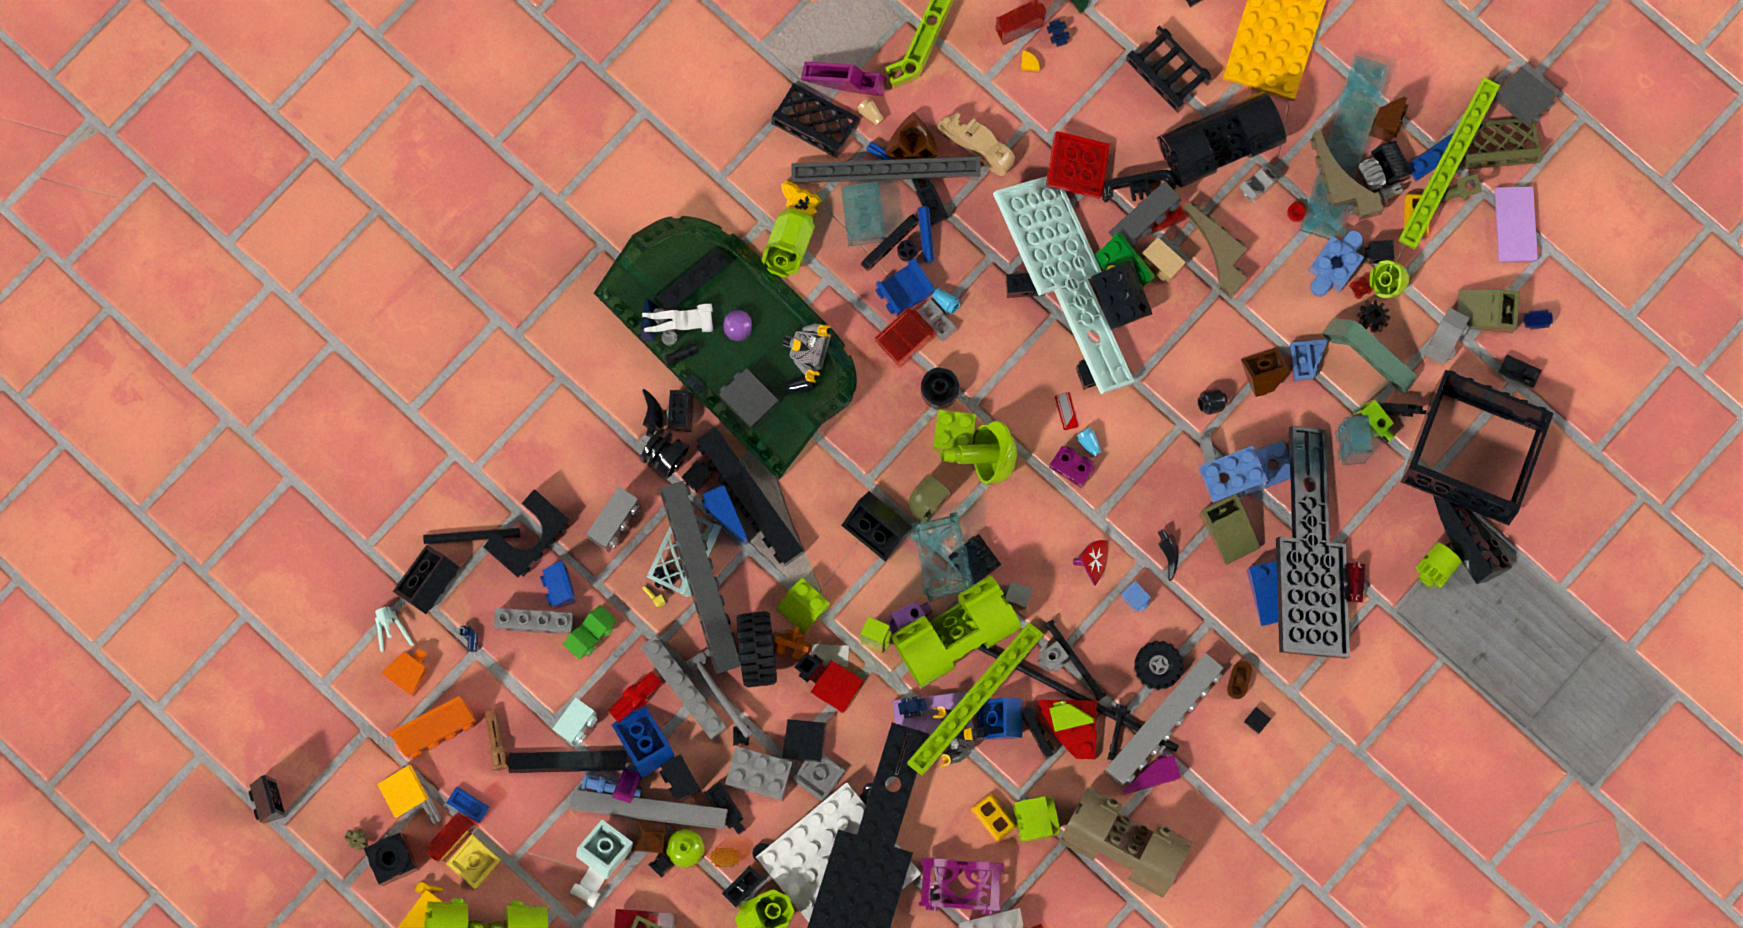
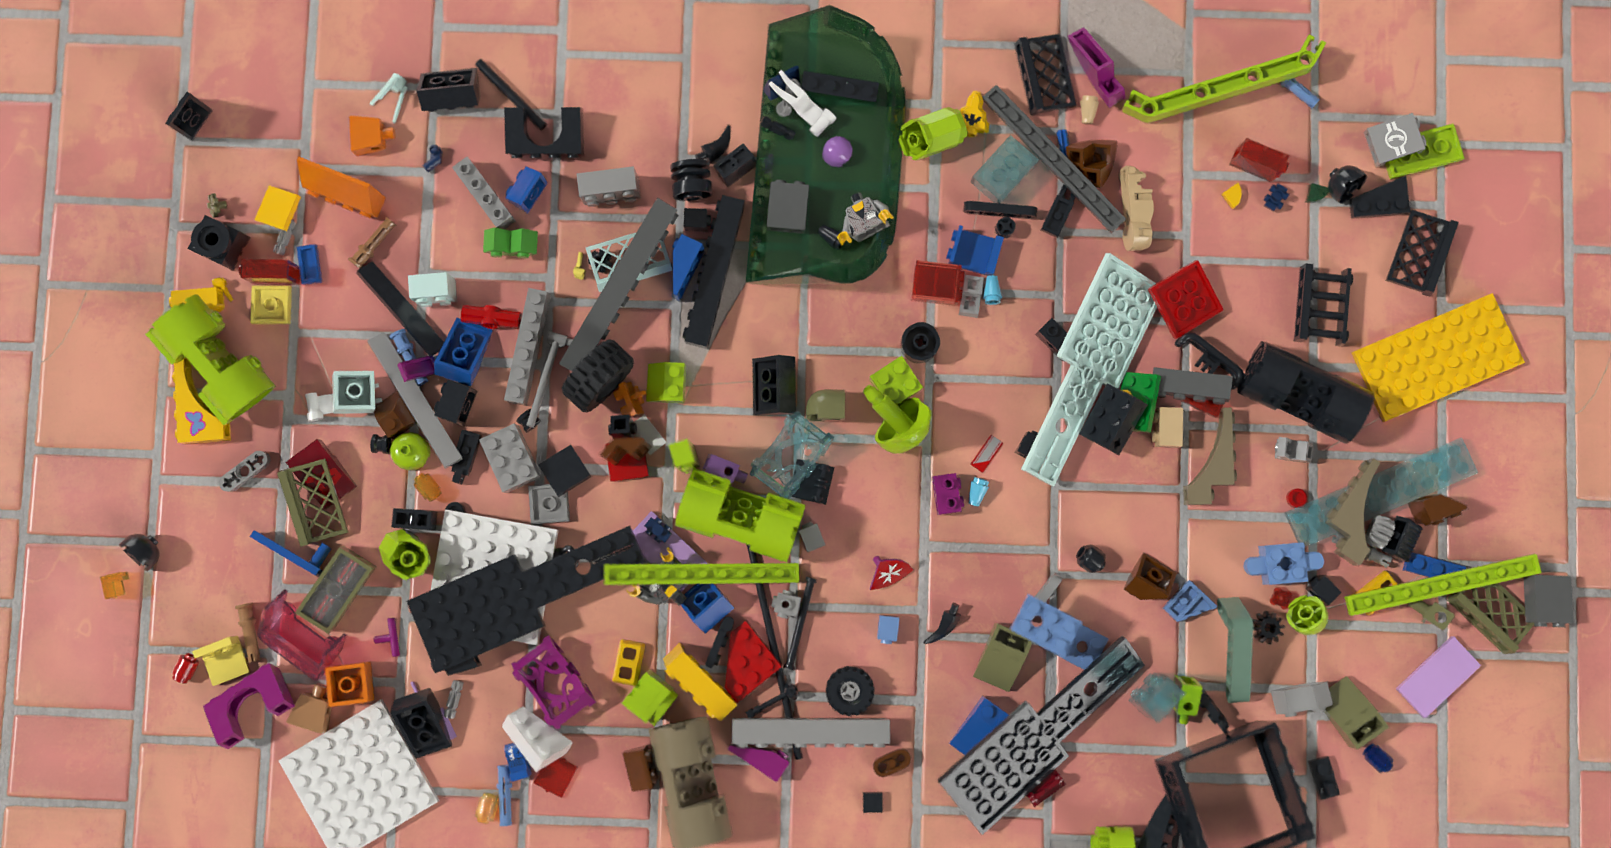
camera: 50 degrees right, 5 degrees up
blue axle [918,206,934,263] -> none
lime slope [1049,701,1095,731] -> none
none -> reddish brown slope [600,437,652,465]
none -> reddish brown slope [622,745,659,792]
none -> yellow wedge [663,642,737,722]

